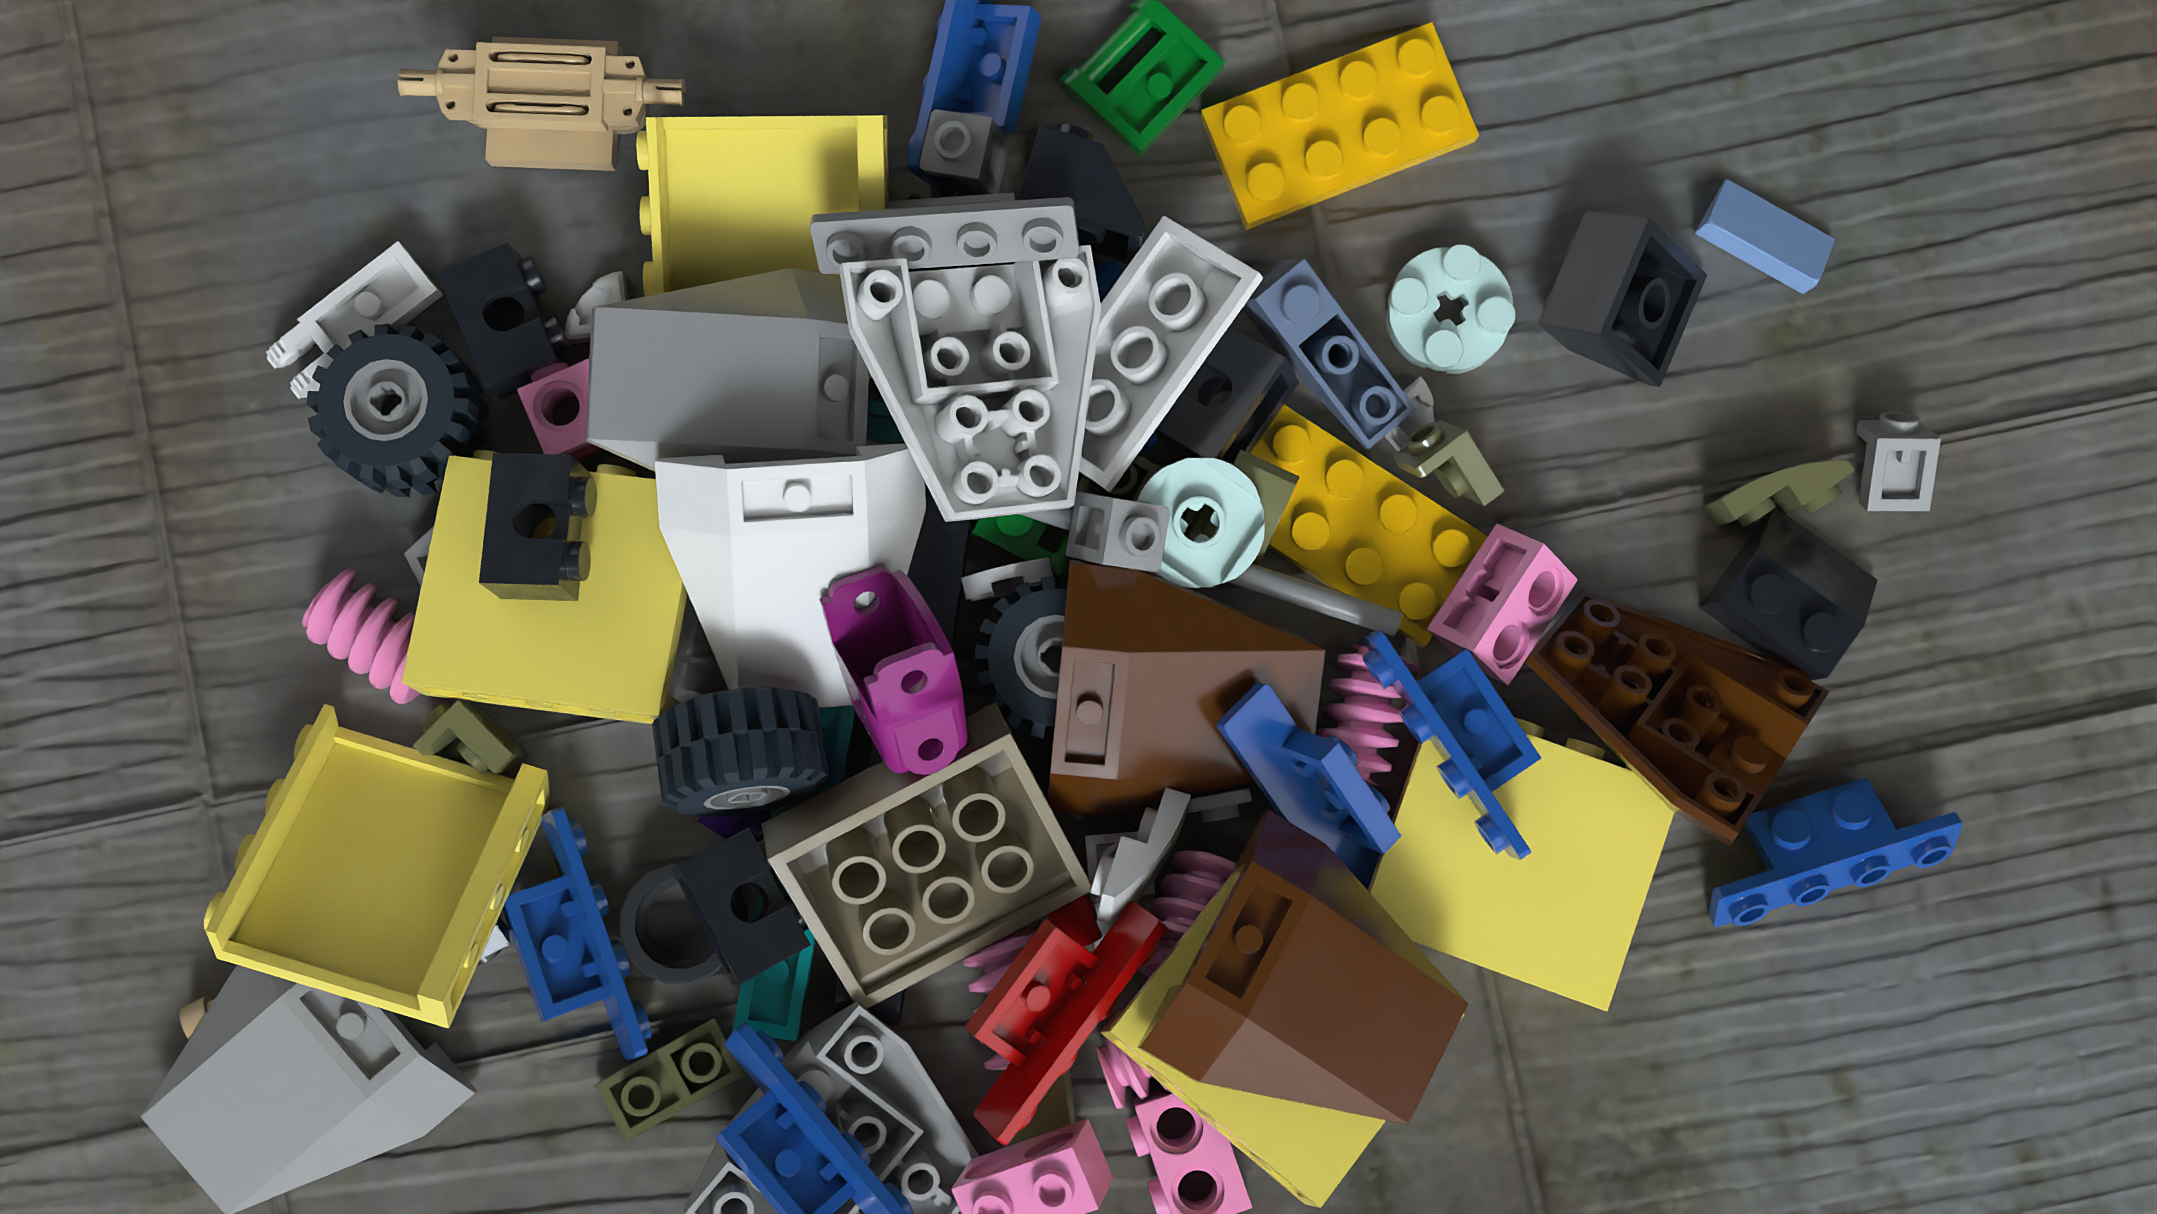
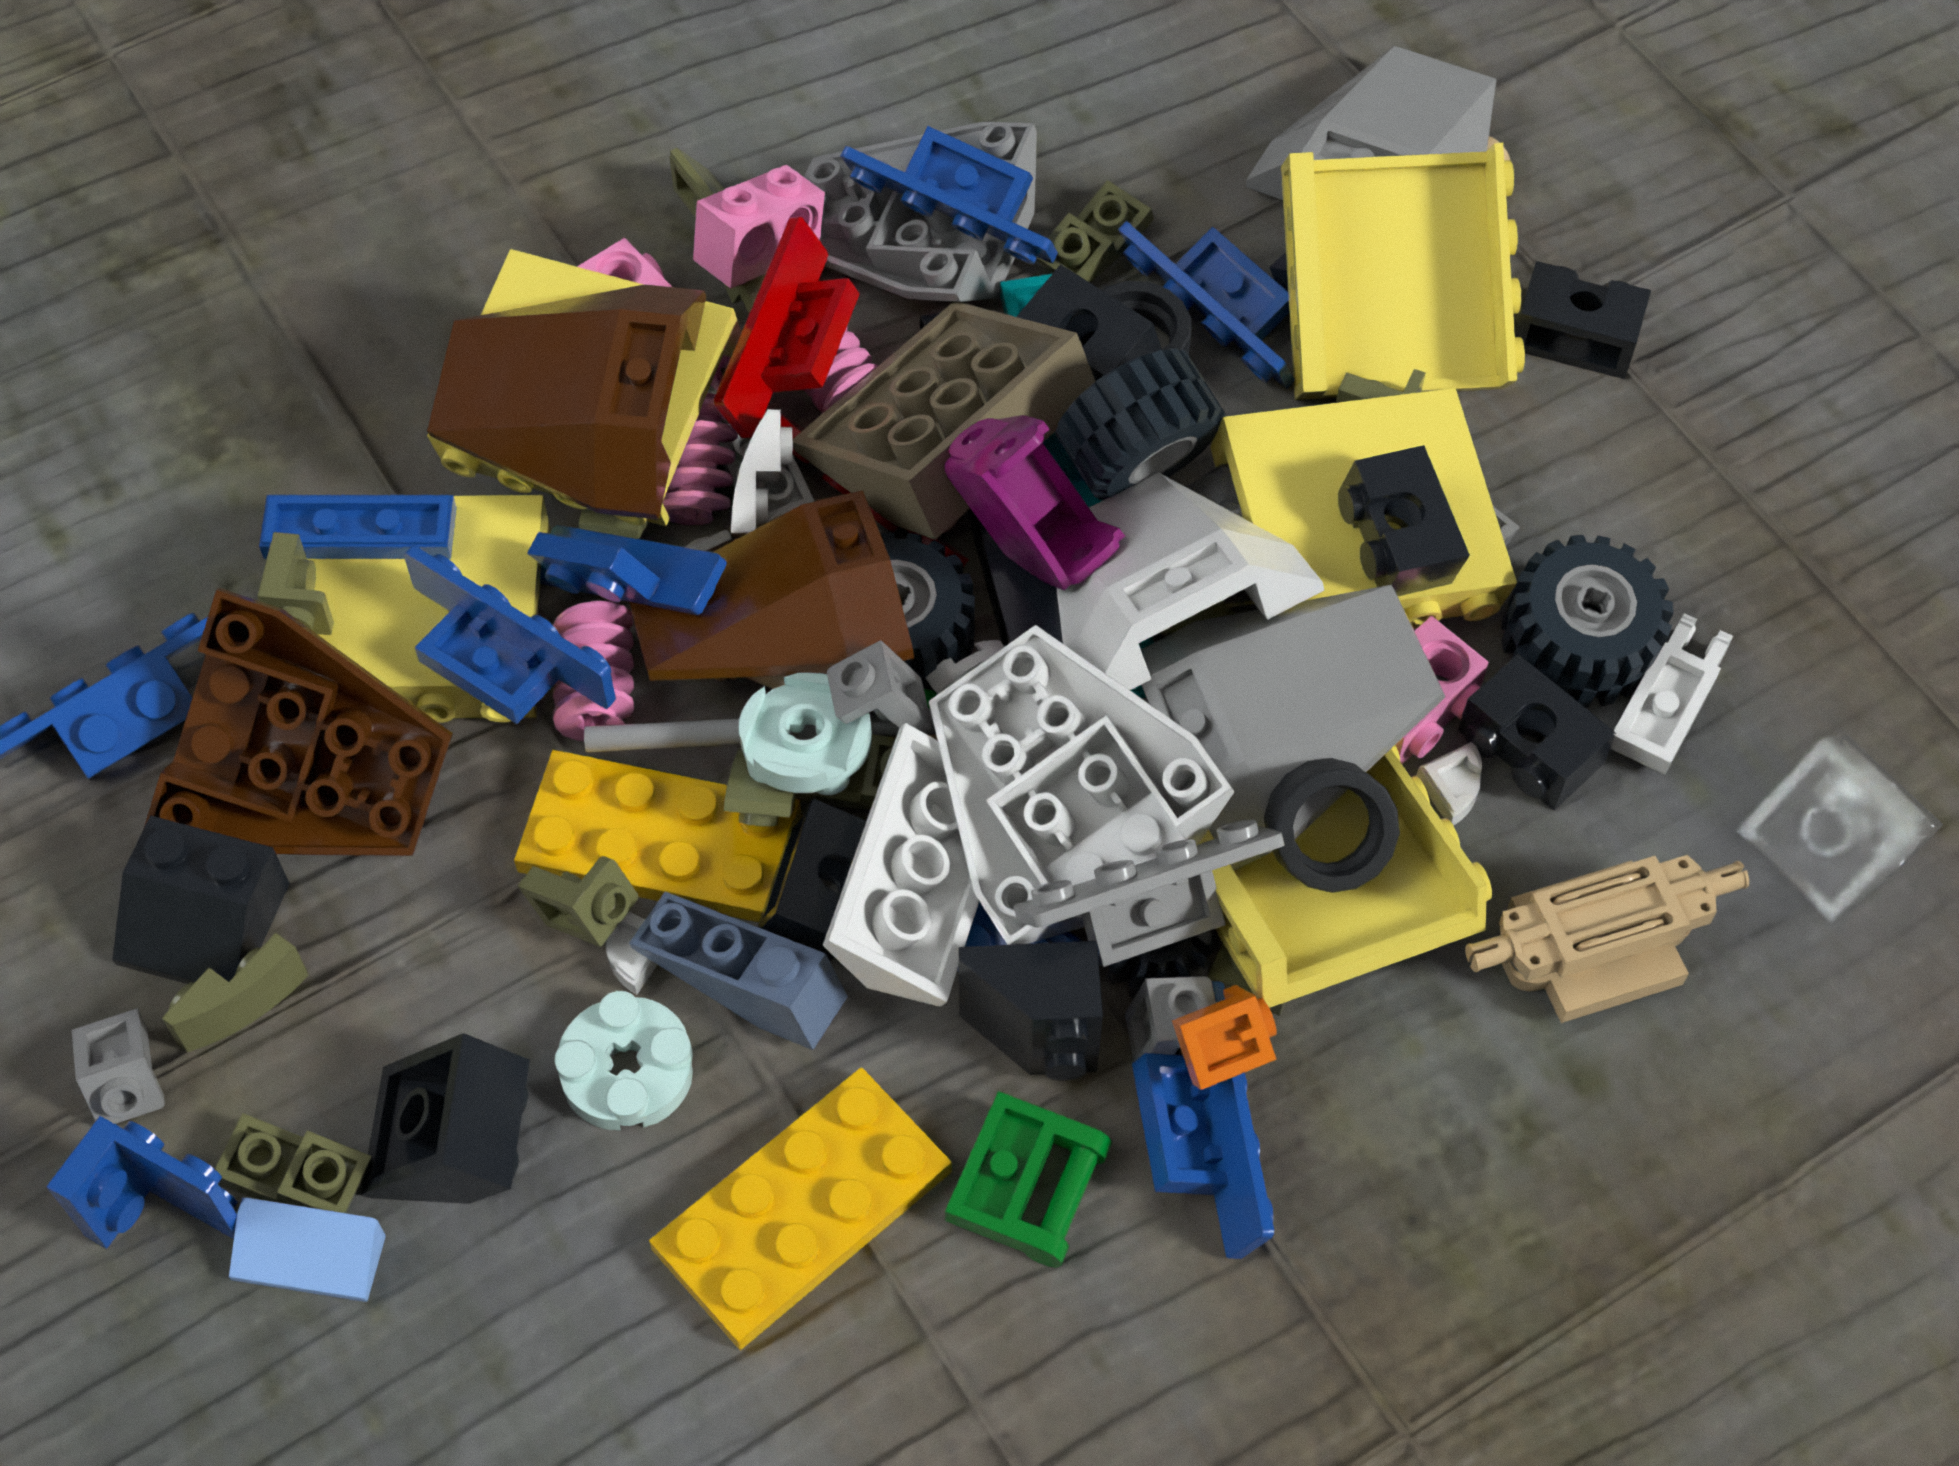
camera: 165 degrees right, 25 degrees down
bright pink piece [302,568,420,704] -> none
bright pink brick [1426,523,1578,686] -> none
none -> blue bracket [46,1116,238,1249]
none -> olive slope [215,1113,371,1213]
none -> olive bracket [257,532,334,635]
none -> blue tile [259,495,457,559]
none -> orange bracket [1172,985,1277,1090]
none -> black tyre [1264,758,1400,893]
none -> black brick [1515,261,1651,379]
none -> clear slope [1737,735,1943,922]

